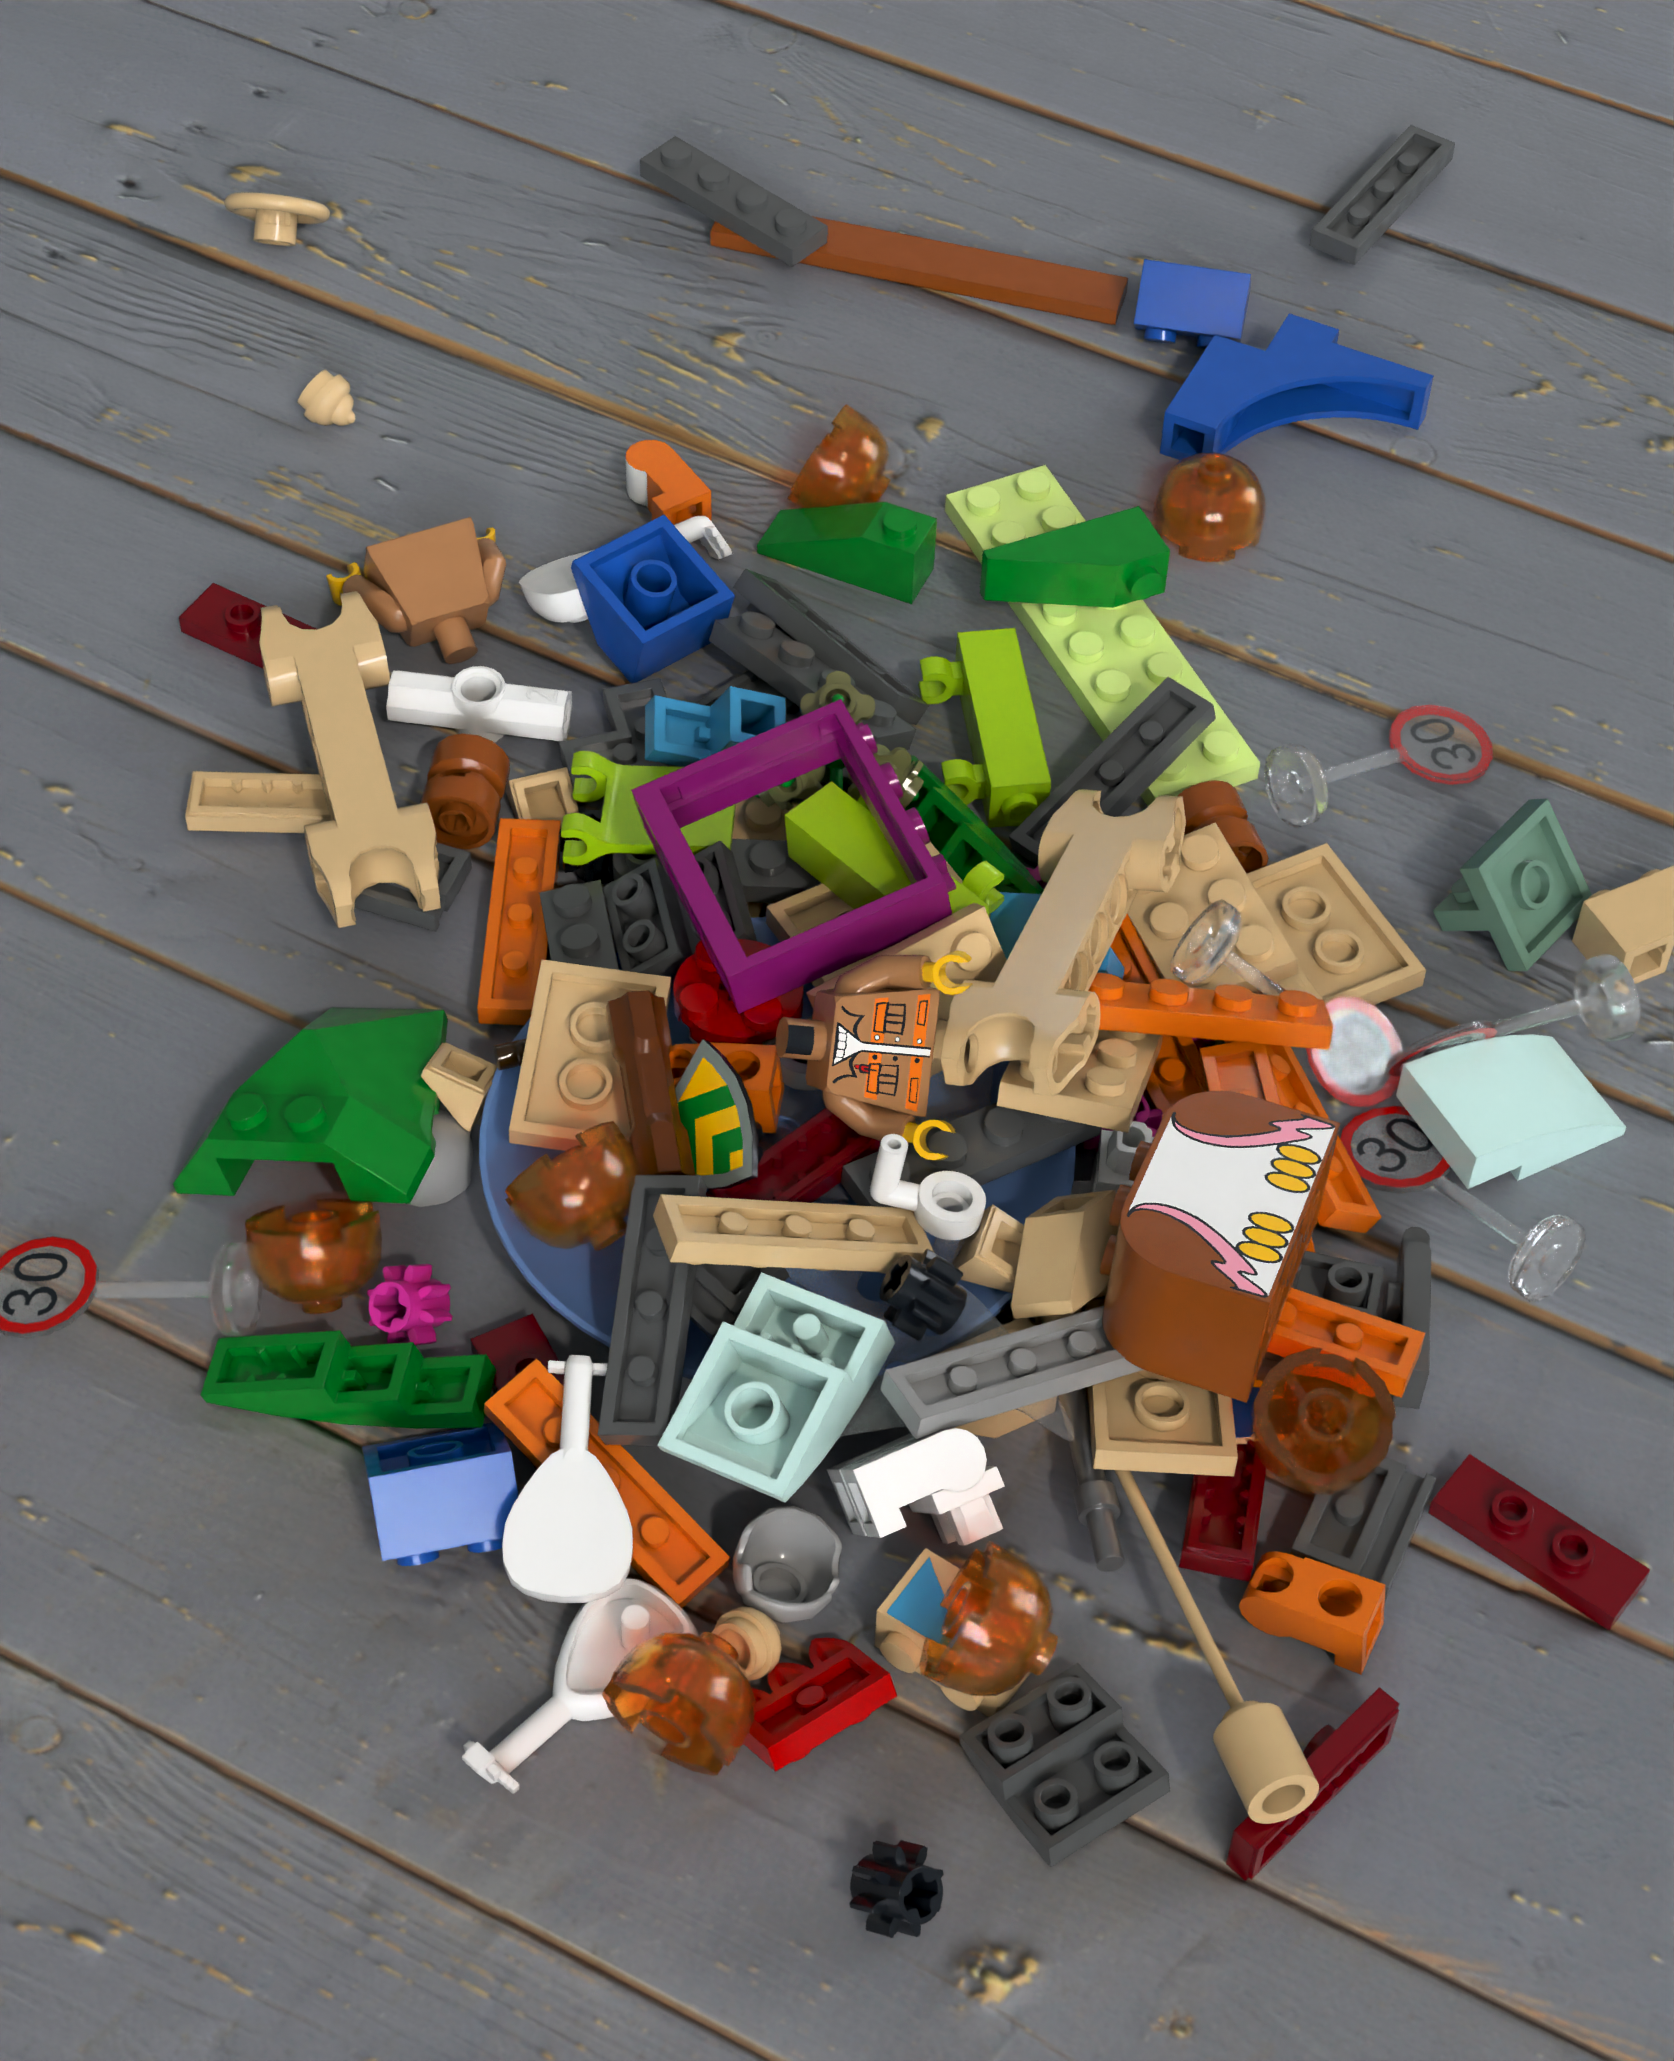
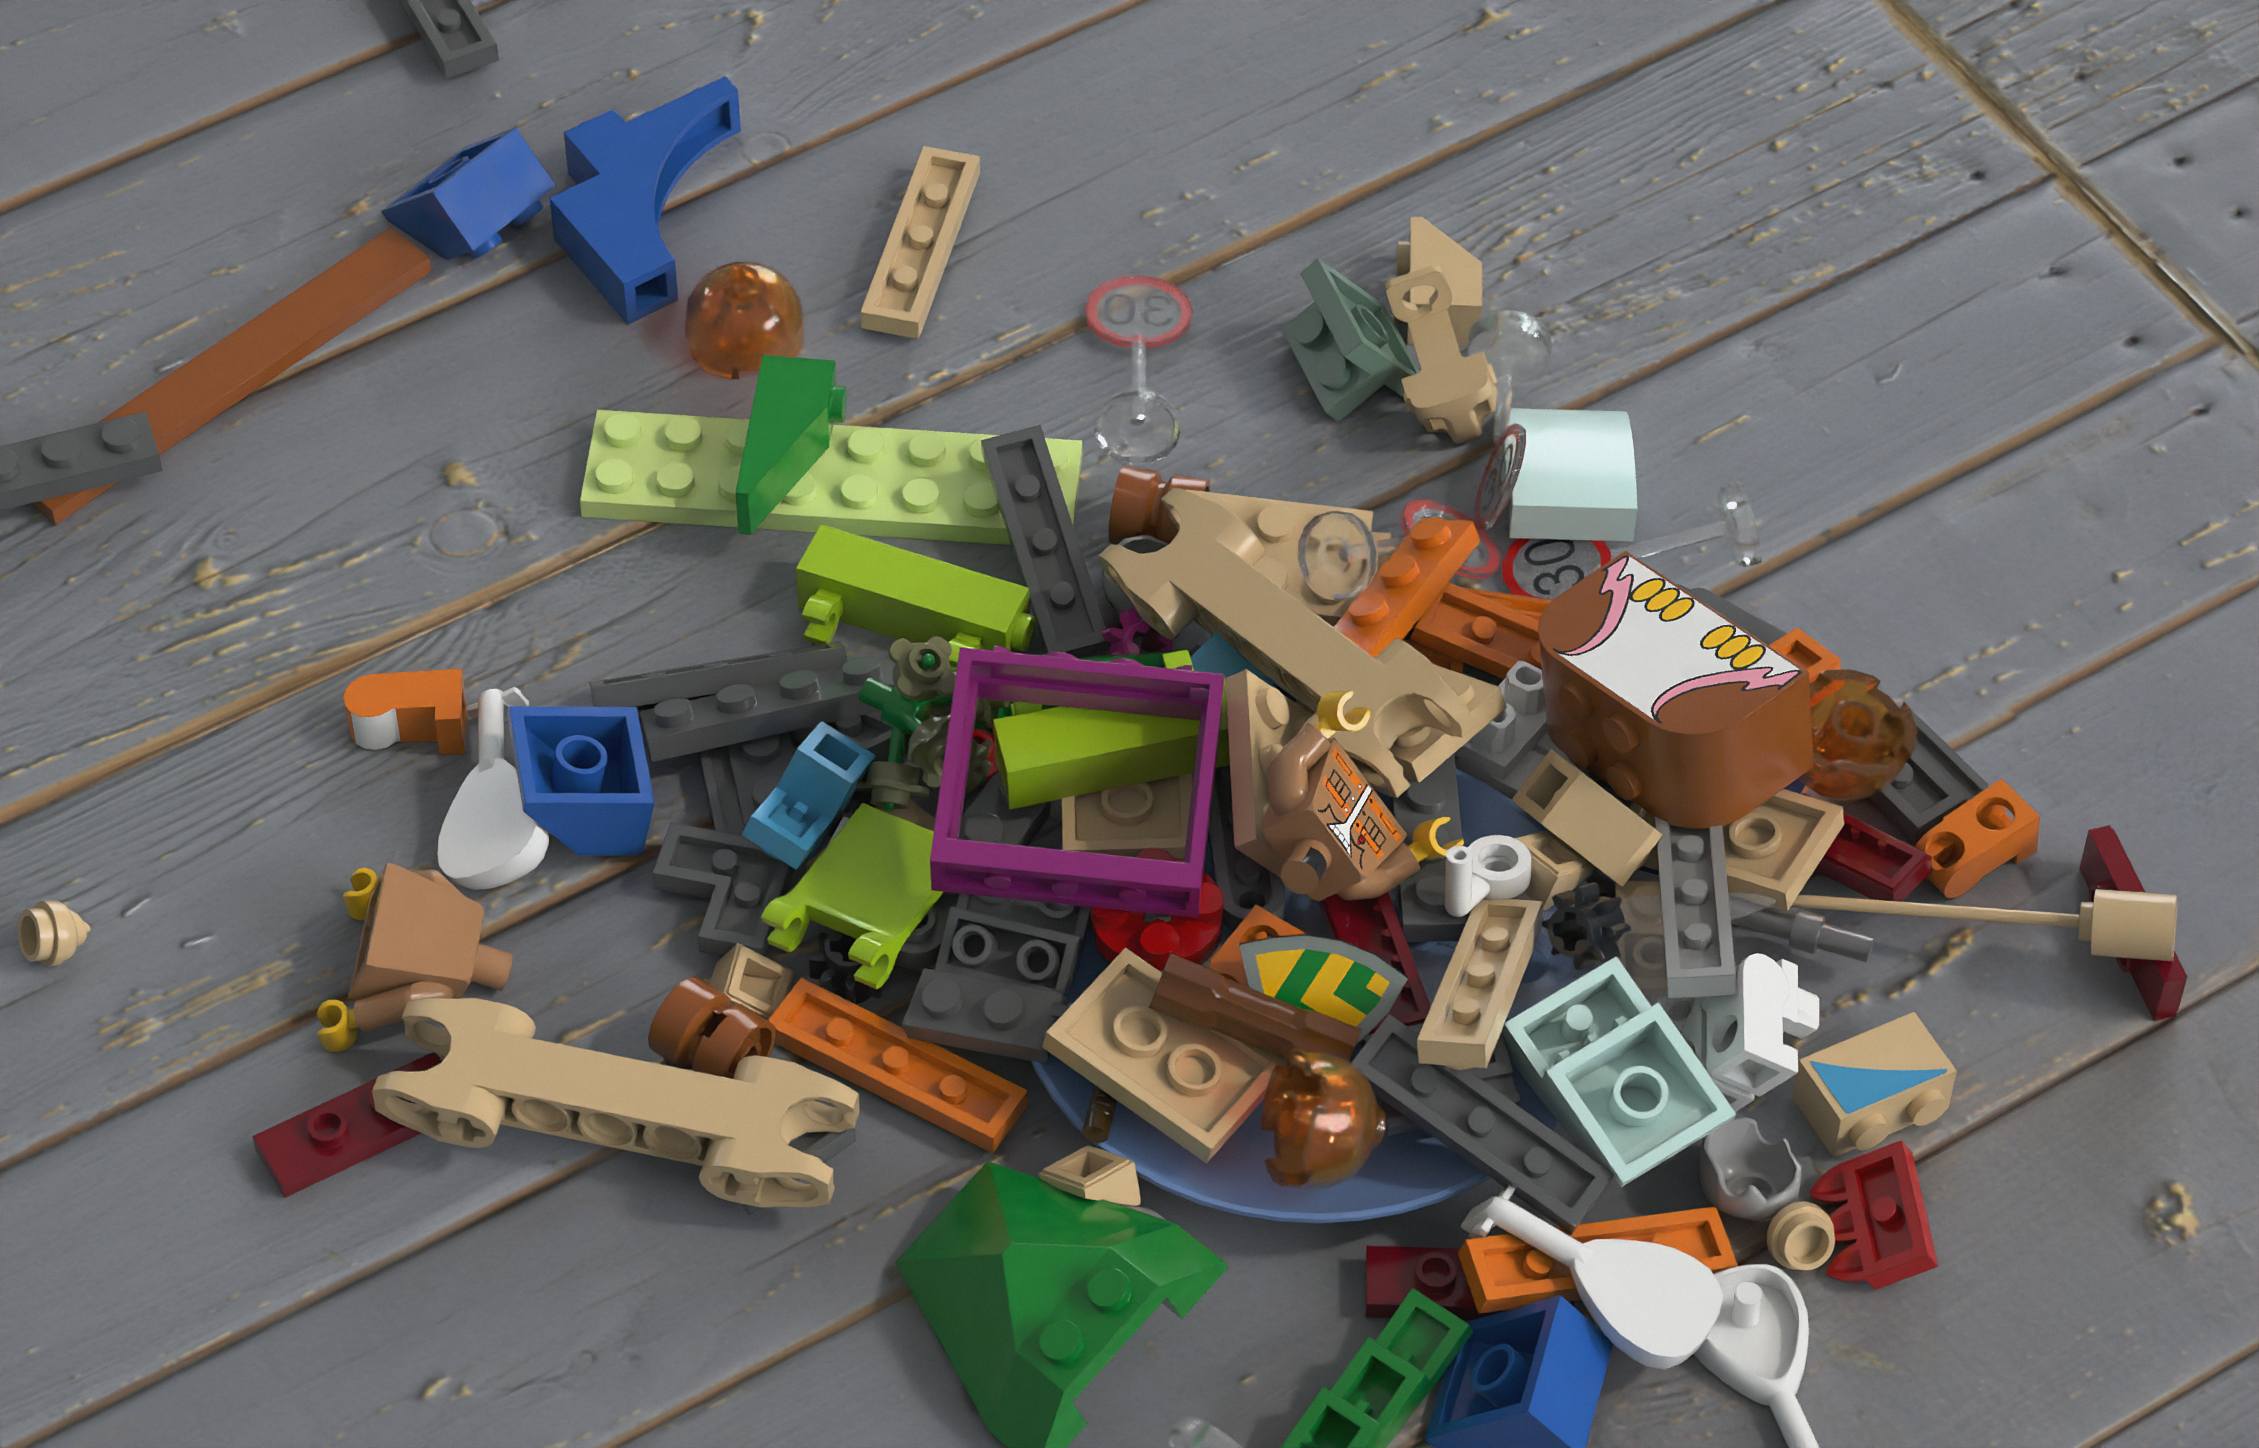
camera: 60 degrees left, 0 degrees up
tan plate [185,771,331,833] -> none
clear orange cylinder [245,1198,382,1314] -> none
dark pink gear [367,1264,453,1345] -> none
white piece [386,666,572,743] -> none
clear orange cylinder [602,1632,756,1776] -> none
green slope [757,502,937,604] -> none
clear orange cylinder [787,404,891,508] -> none
black gear [849,1840,944,1938] -> none
clear orange cylinder [919,1541,1058,1696] -> none
dark grey slope [959,1663,1170,1867] -> none
tan plate [1247,843,1426,1022] -> none
dark red plate [1428,1454,1650,1630] -> none
none -> tan plate [860,146,980,339]
none -> tan piece [1384,265,1499,444]

